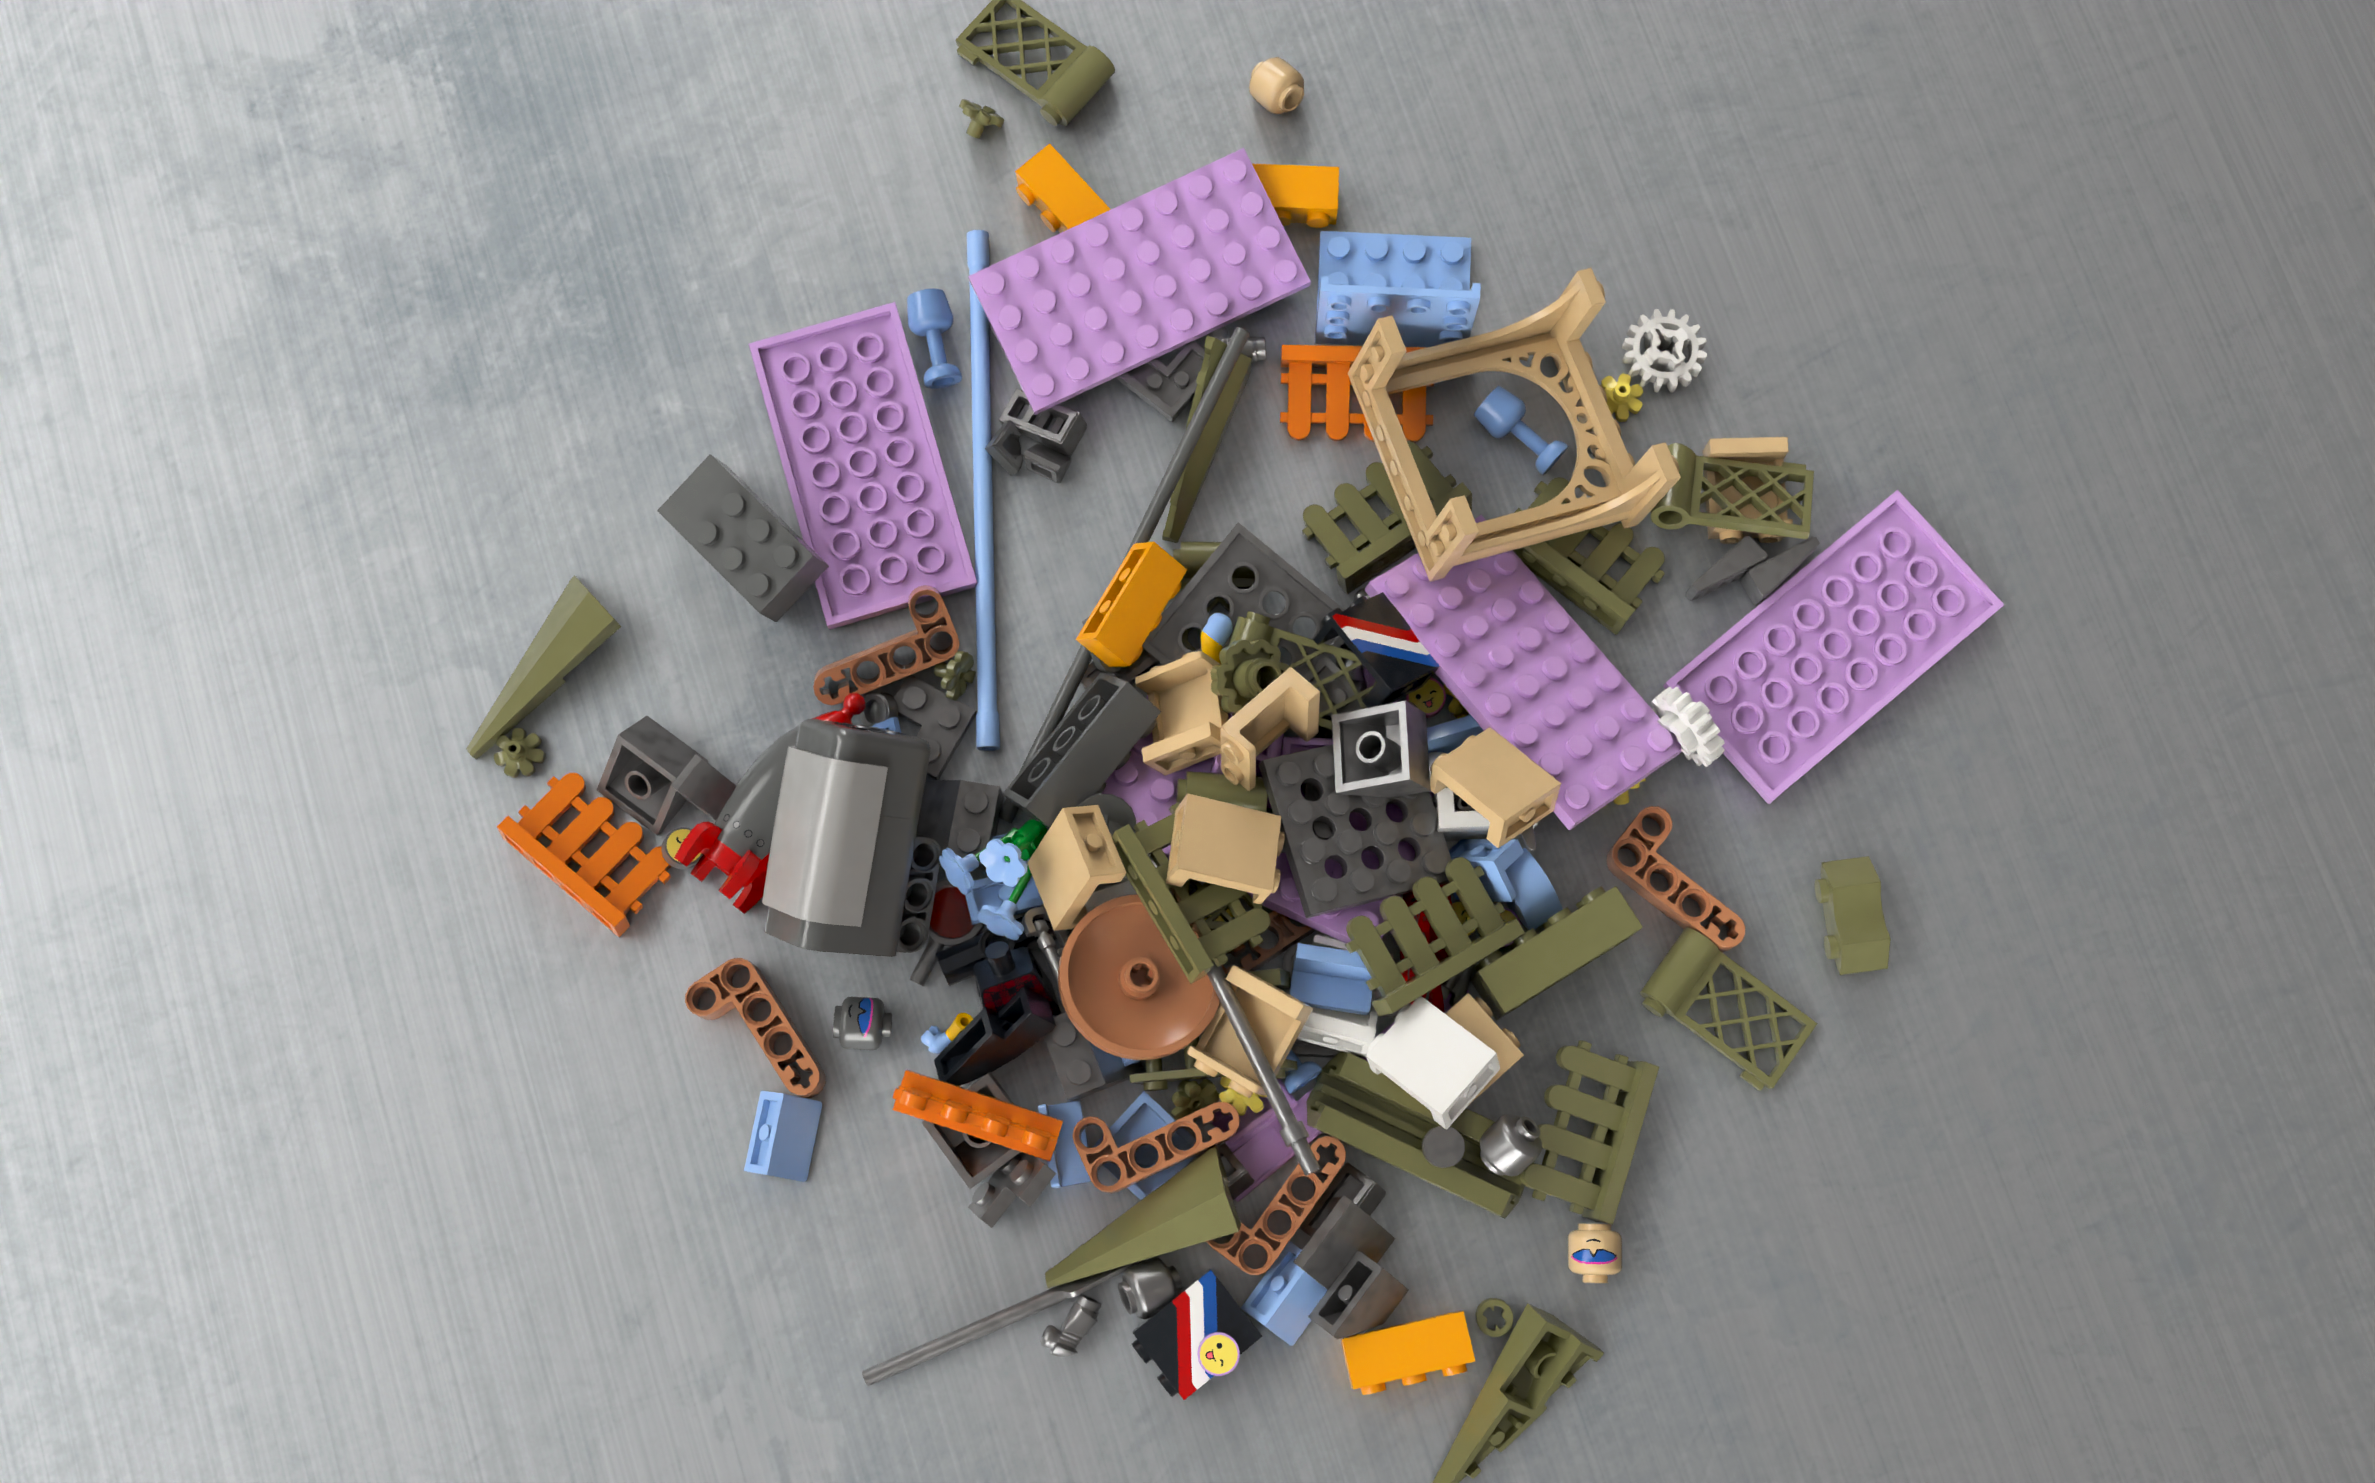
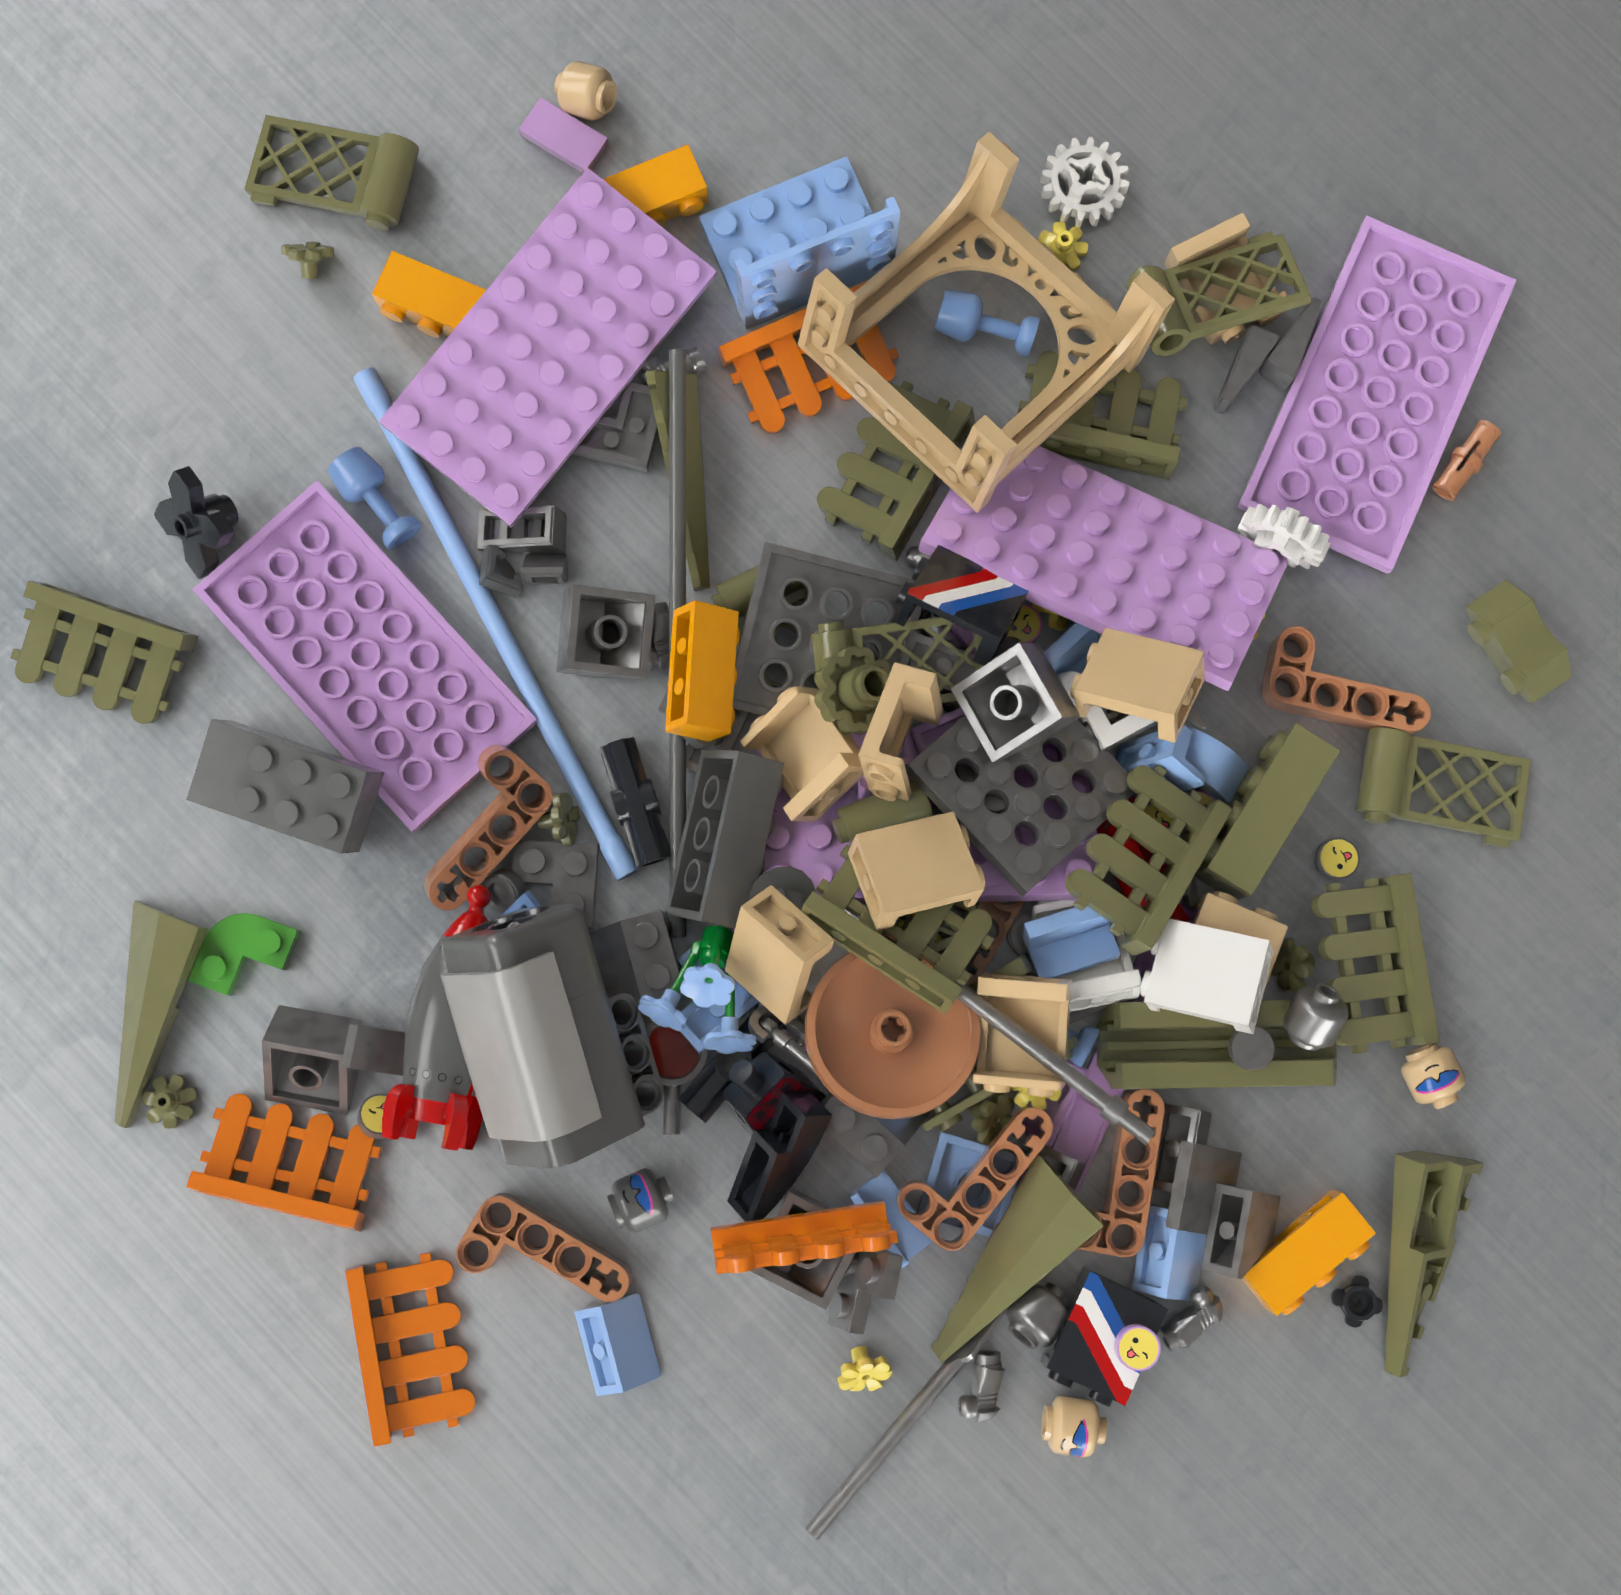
camera: 30 degrees left, 5 degrees up
arm [921,1013,973,1054] -> none
light blue arm [1200,613,1233,664] -> none
olive bush [1475,1298,1513,1337] -> none
none -> olive fence [10,581,199,724]
none -> black plant [154,466,239,579]
none -> bright green plate [188,913,301,996]
none -> orange fence [345,1252,475,1447]
none -> lavender tile [519,97,609,173]
none -> flat silver slope [556,584,655,679]
none -> black piece [600,737,671,868]
none -> flat silver arm [649,602,669,672]
none -> light yellow plant [837,1346,892,1391]
none -> tan head [1041,1395,1107,1458]
none -> flat silver arm [1159,1286,1223,1352]
none -> olive plant [1270,938,1315,992]
none -> light yellow tile [1315,837,1360,880]
none -> black plate [1331,1275,1383,1328]
none -> nougat pin [1432,420,1501,501]

